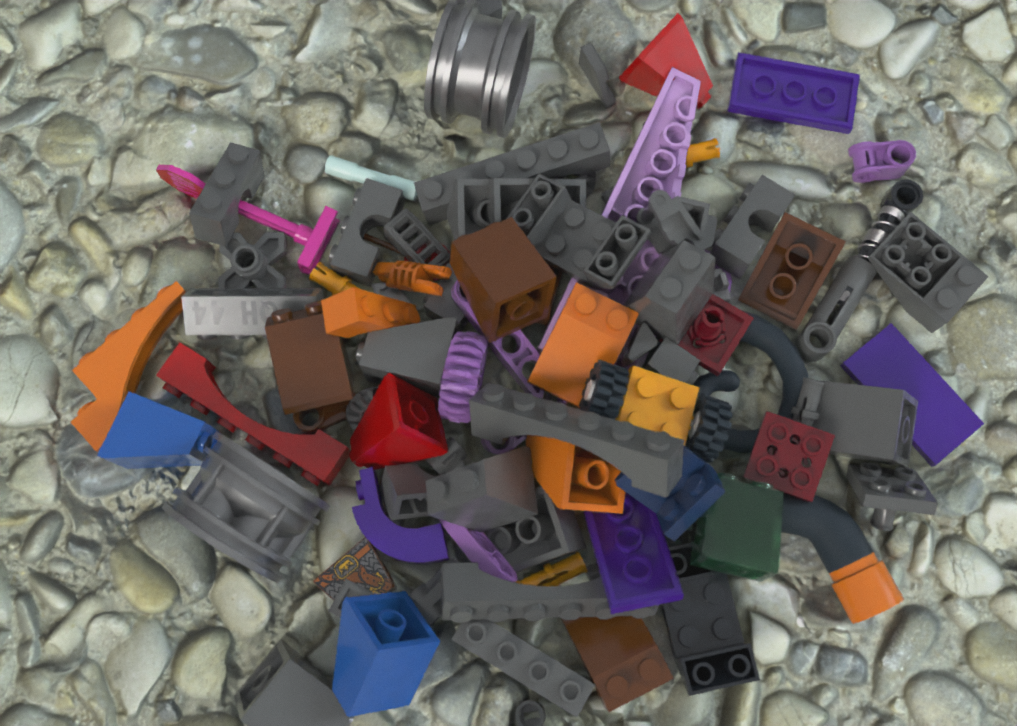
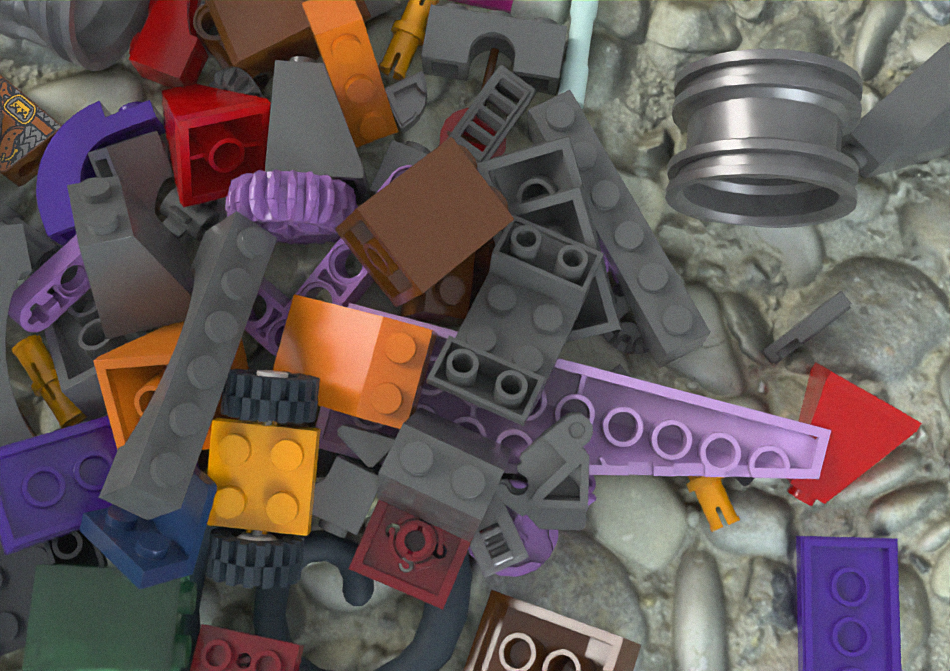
camera: 80 degrees right, 5 degrees up
orange hinge [373,260,452,296] -> none
dark grey arch [710,175,796,279] -> none

